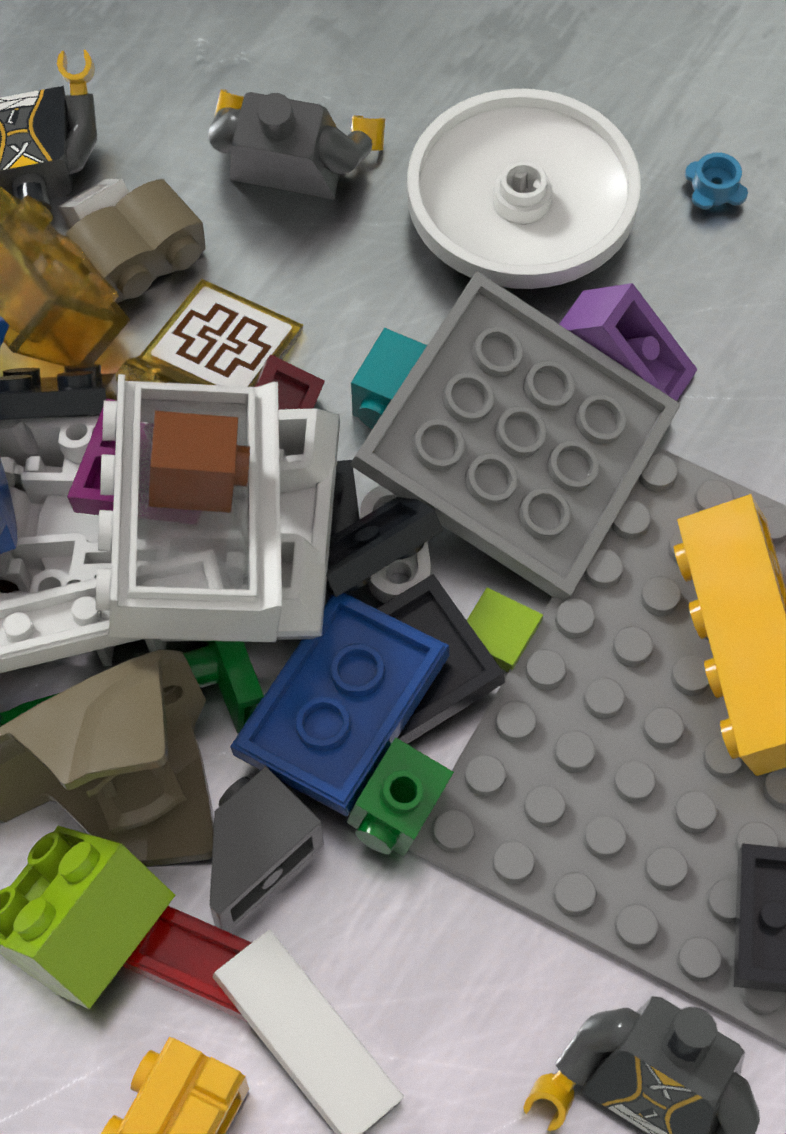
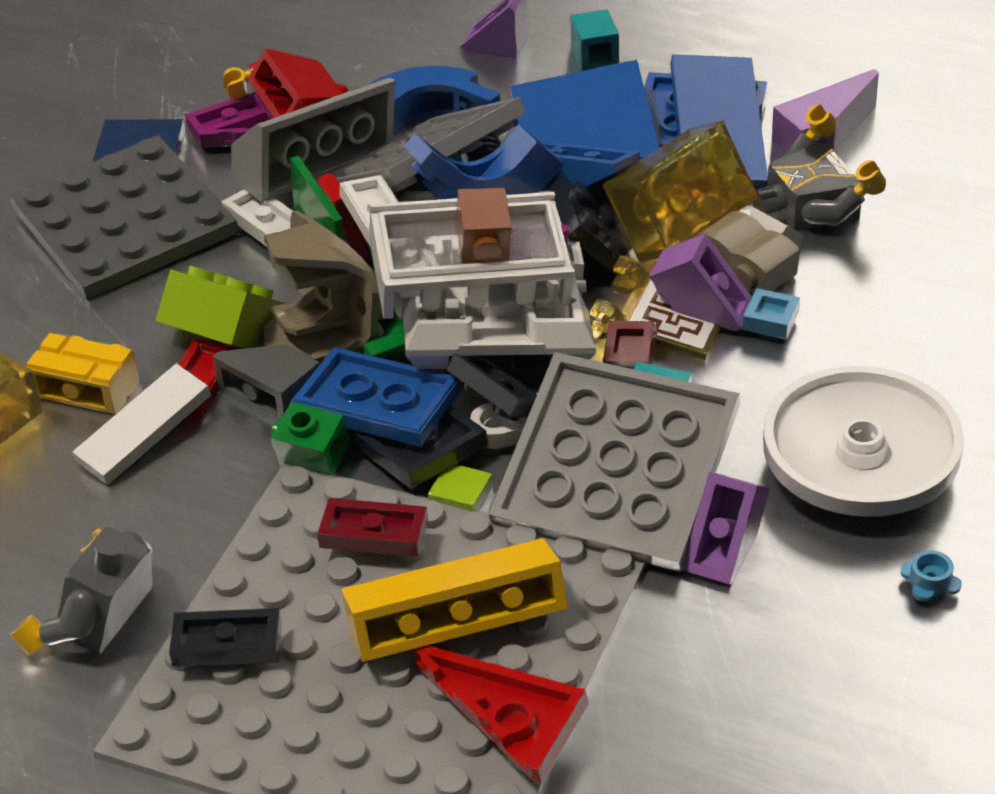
camera: 85 degrees right, 20 degrees down
dark grey torso [208,89,386,200] -> none
none -> dark red plate [317,498,428,557]
none -> medium lavender slope [649,233,752,331]
none -> dark azure plate [743,288,800,339]

